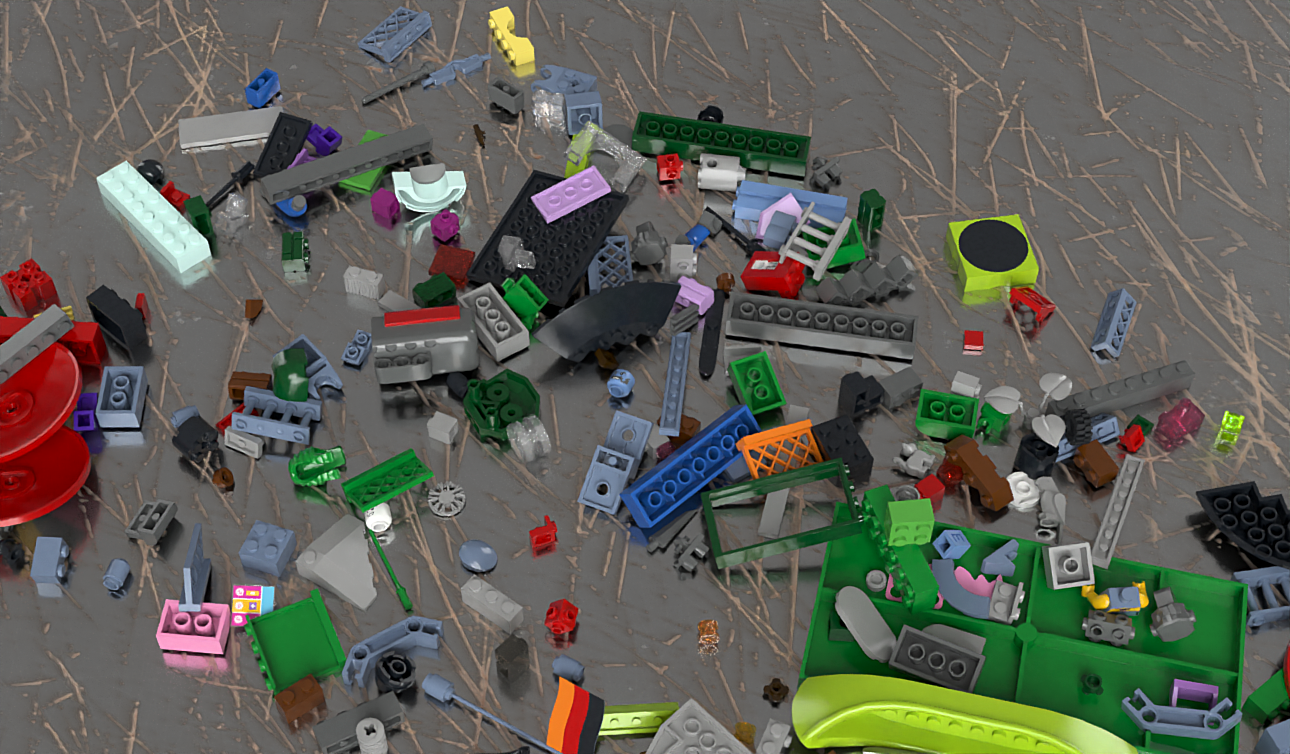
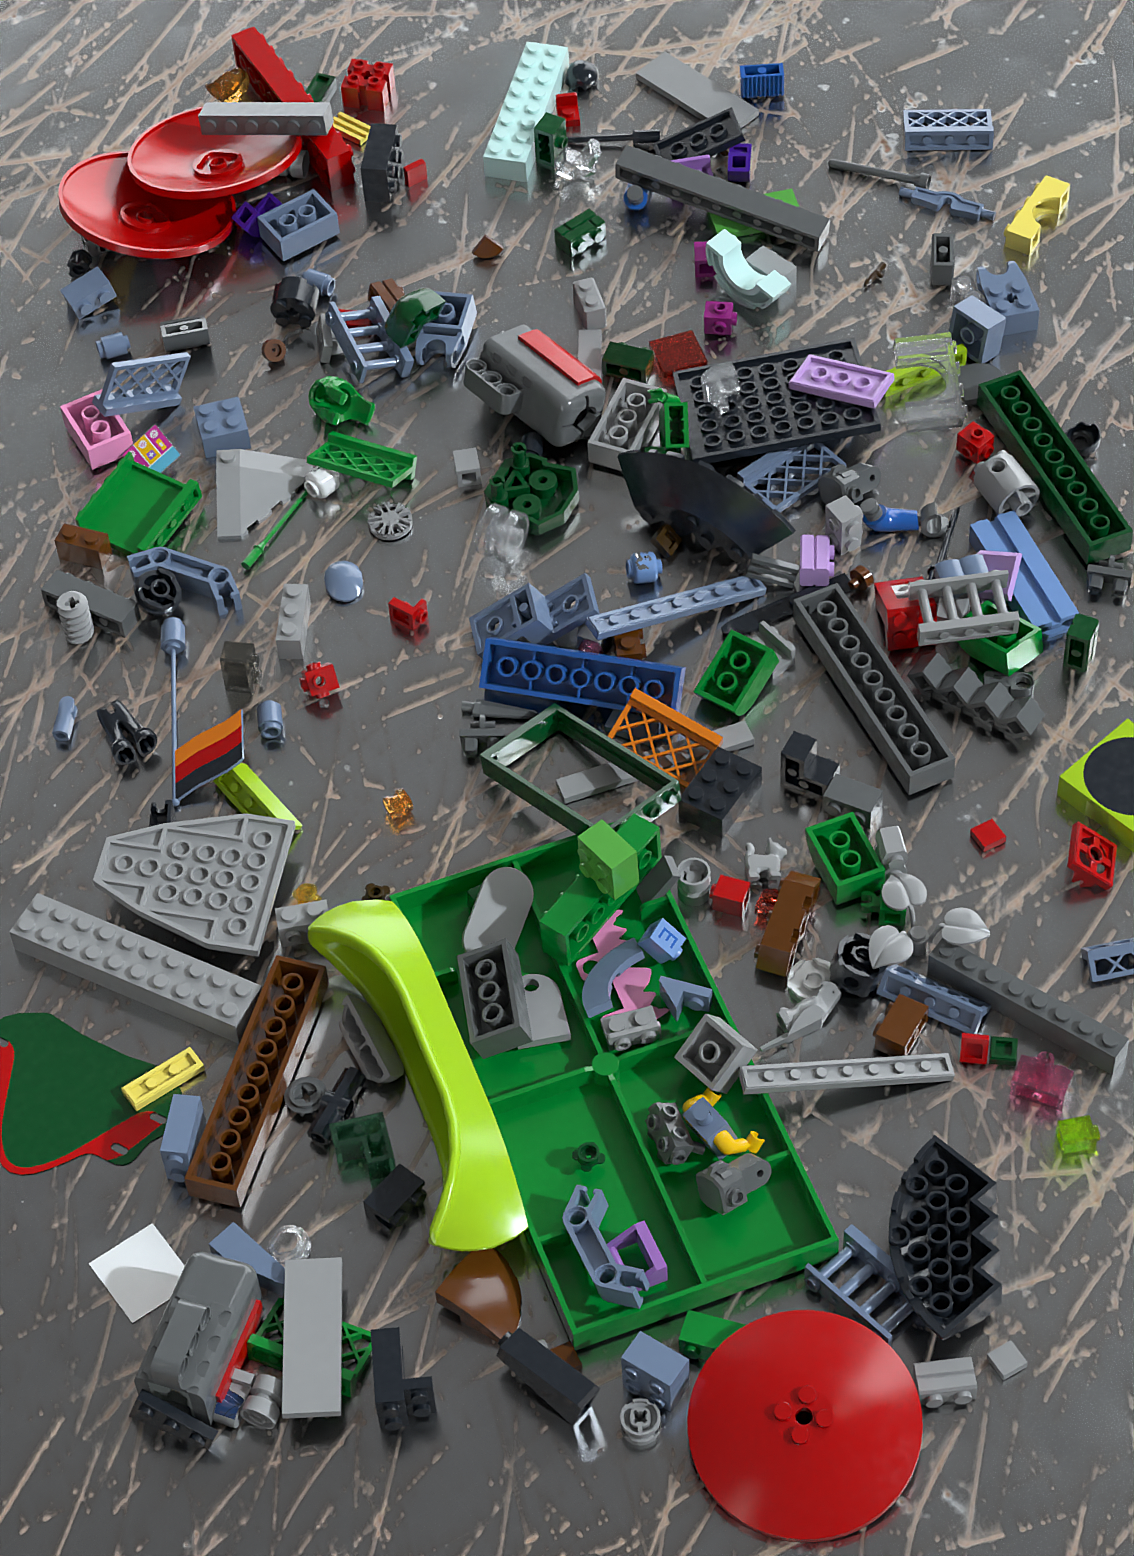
camera: 60 degrees right, 0 degrees up
black tyre [1064,408,1093,446] -> none

